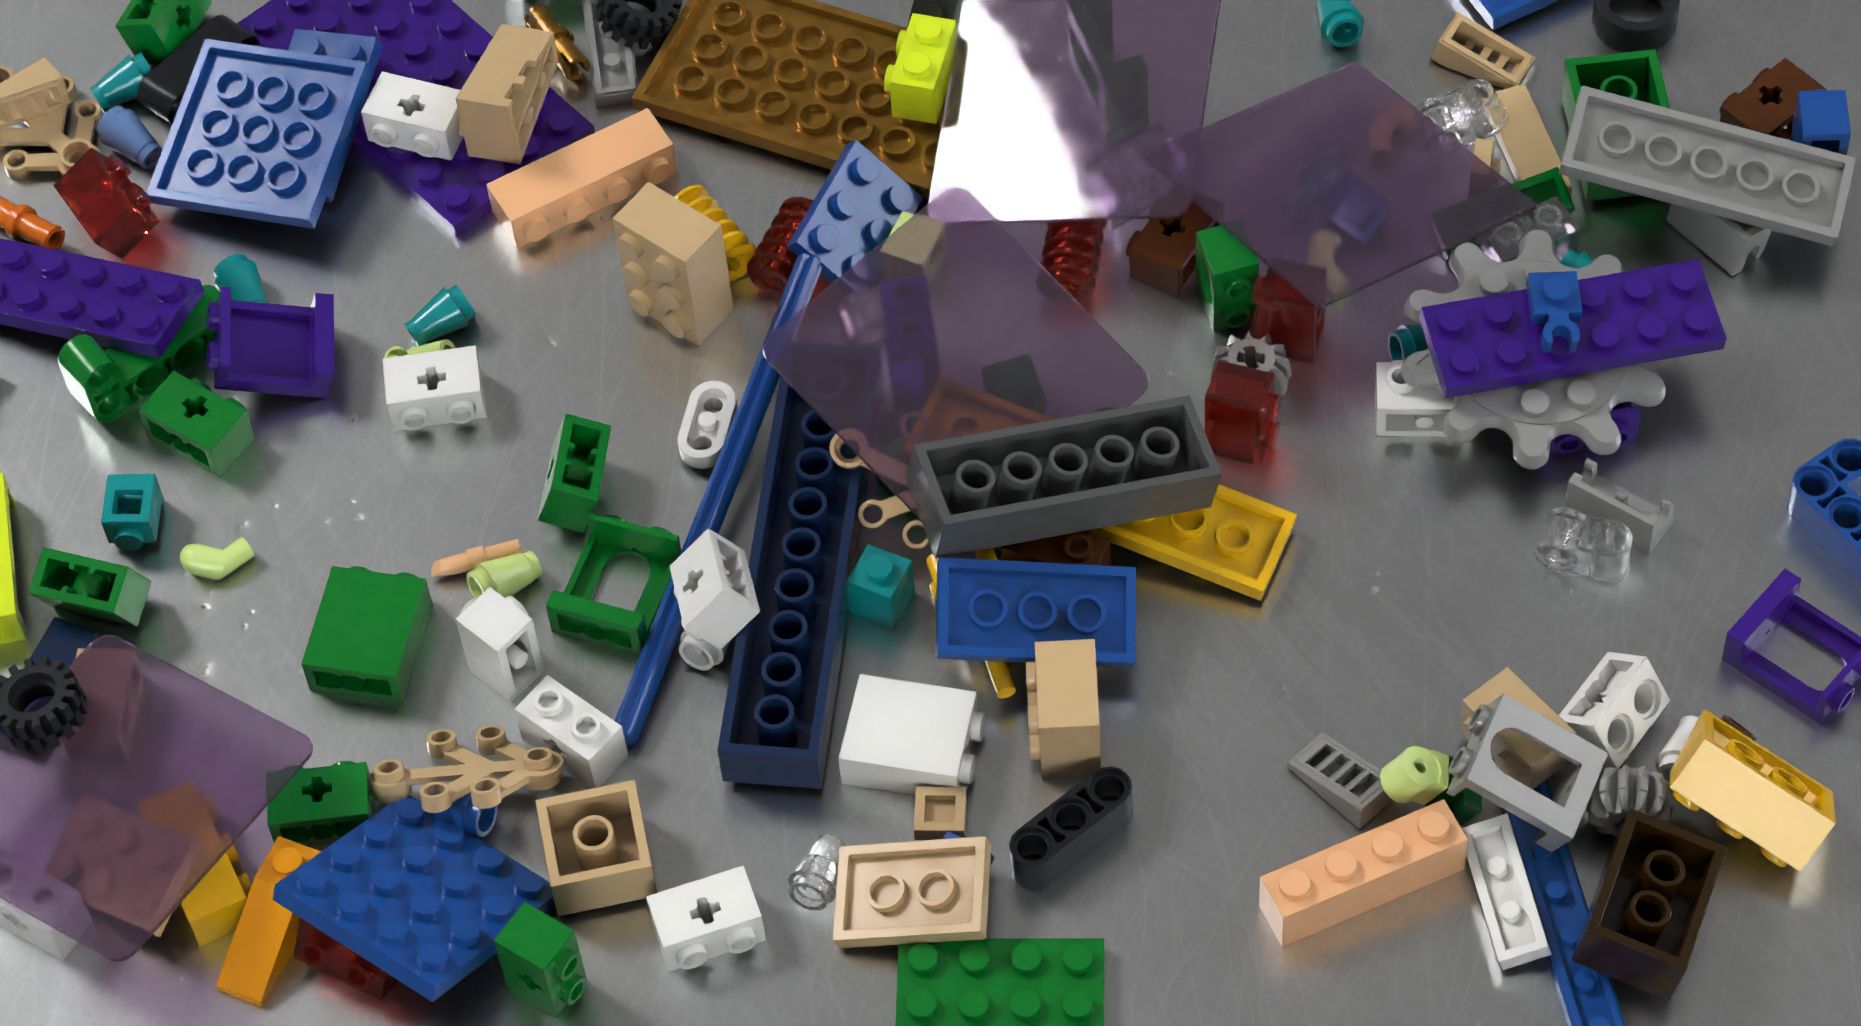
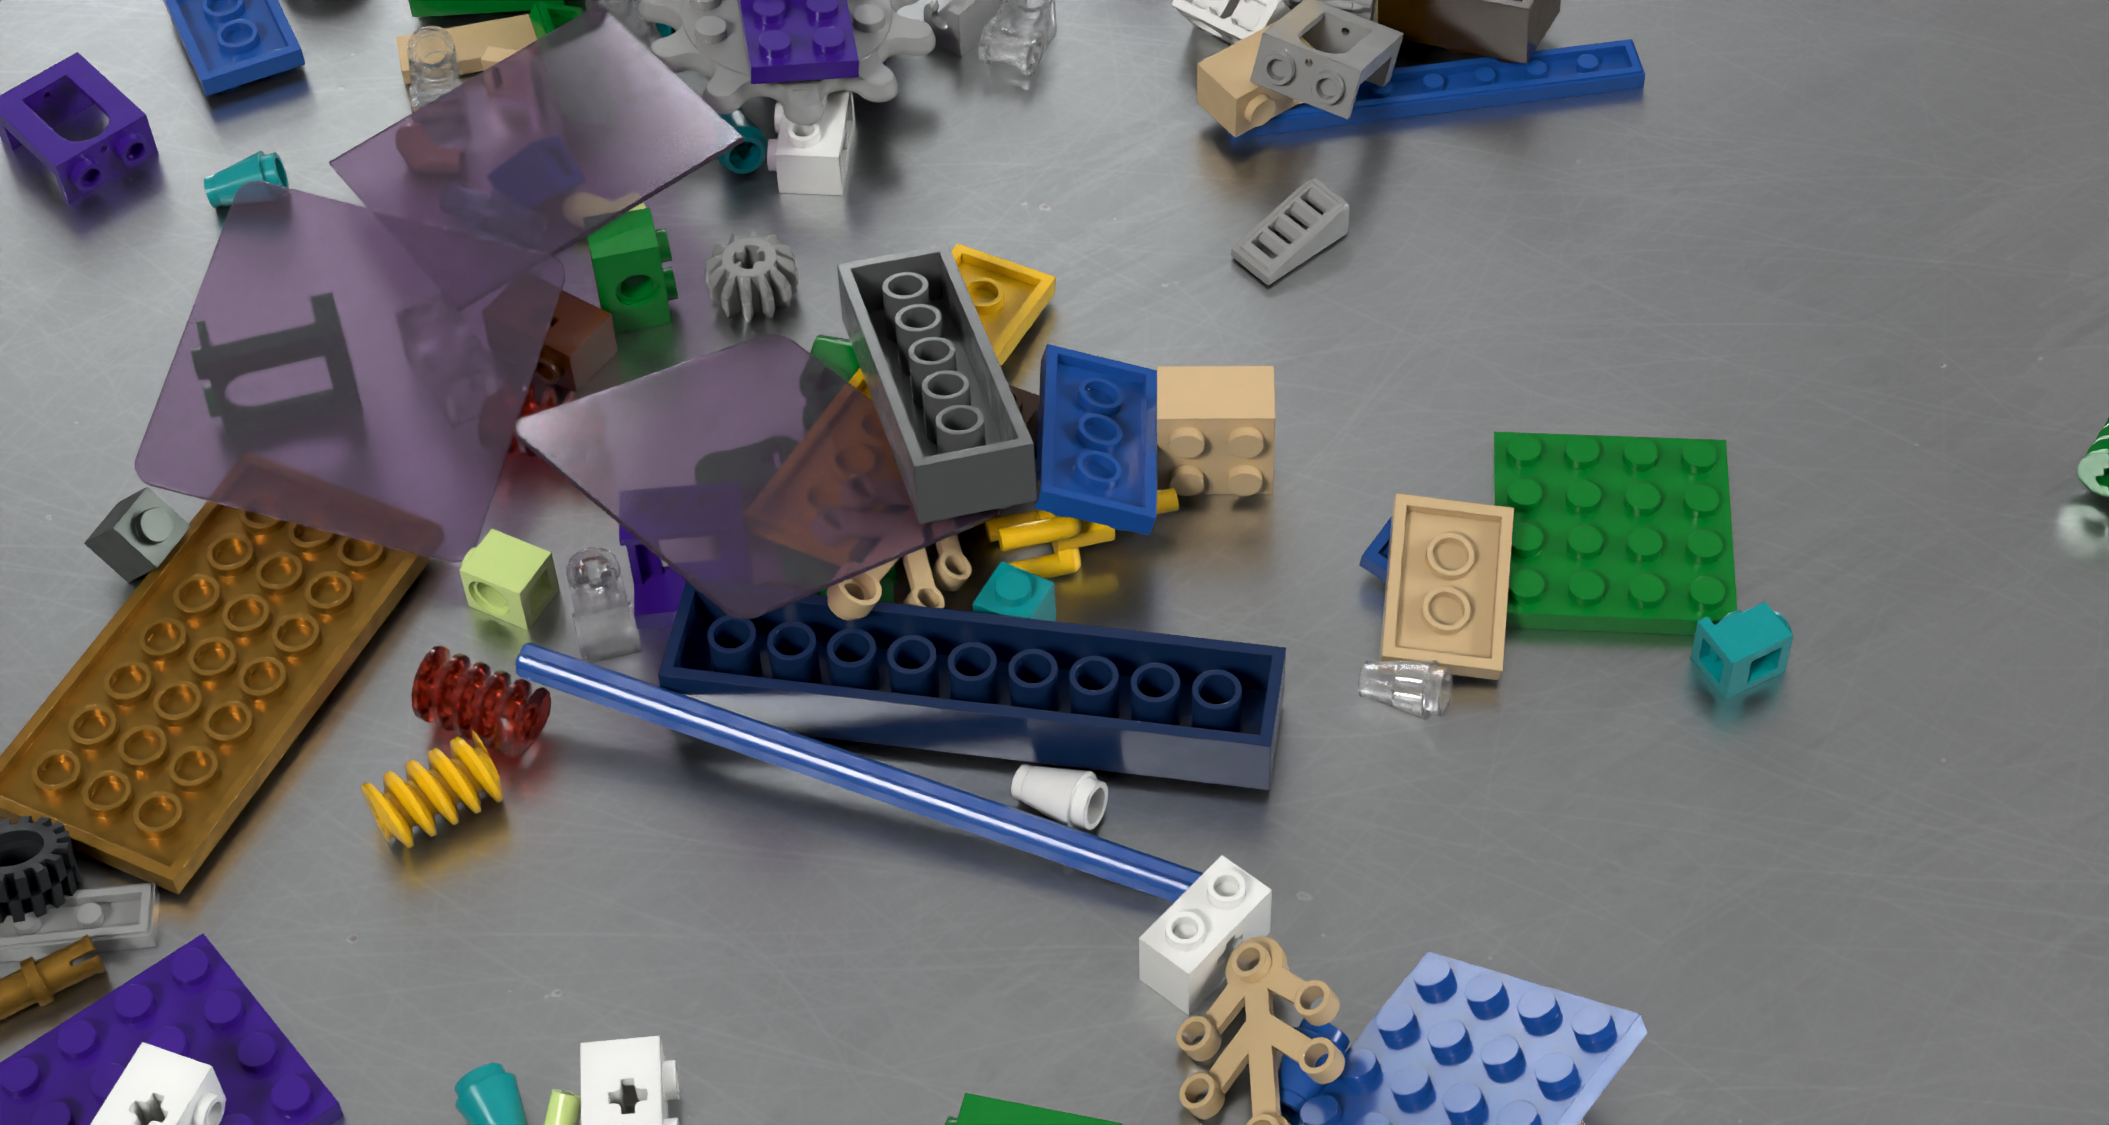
camera: 90 degrees left, 5 degrees down
light nougat piece [431,539,522,577] -> none
tan wedge [455,24,559,165] -> none
white brick [455,587,545,703] -> none
yellowish green cone [466,550,542,598] -> none
light nougat brick [486,108,678,249] -> none
green brick [494,902,587,1018] -> none
tan brick [535,780,657,916] -> none
green brick [538,413,611,533] -> none
green panel [546,512,681,655] -> none
tan brick [612,181,734,346] -> none
white brick [646,865,766,971] -> none
white brick [669,528,760,650] -> none
white plate [678,381,738,469] -> none
plate [787,140,923,304] -> none
white brick [838,674,986,795] -> none
neon yellow brick [884,13,959,124] -> none
tan plate [914,786,967,840] -> none
black beam [1009,766,1133,890] -> none
clear red brick [1205,360,1281,466] -> none
clear red brick [1252,259,1327,363] -> none
light nougat brick [1259,799,1468,947] -> none
yellowish green leg [1380,746,1482,827] -> none
tan slope [1429,12,1536,89] -> none
white plate [1462,813,1552,970] -> none

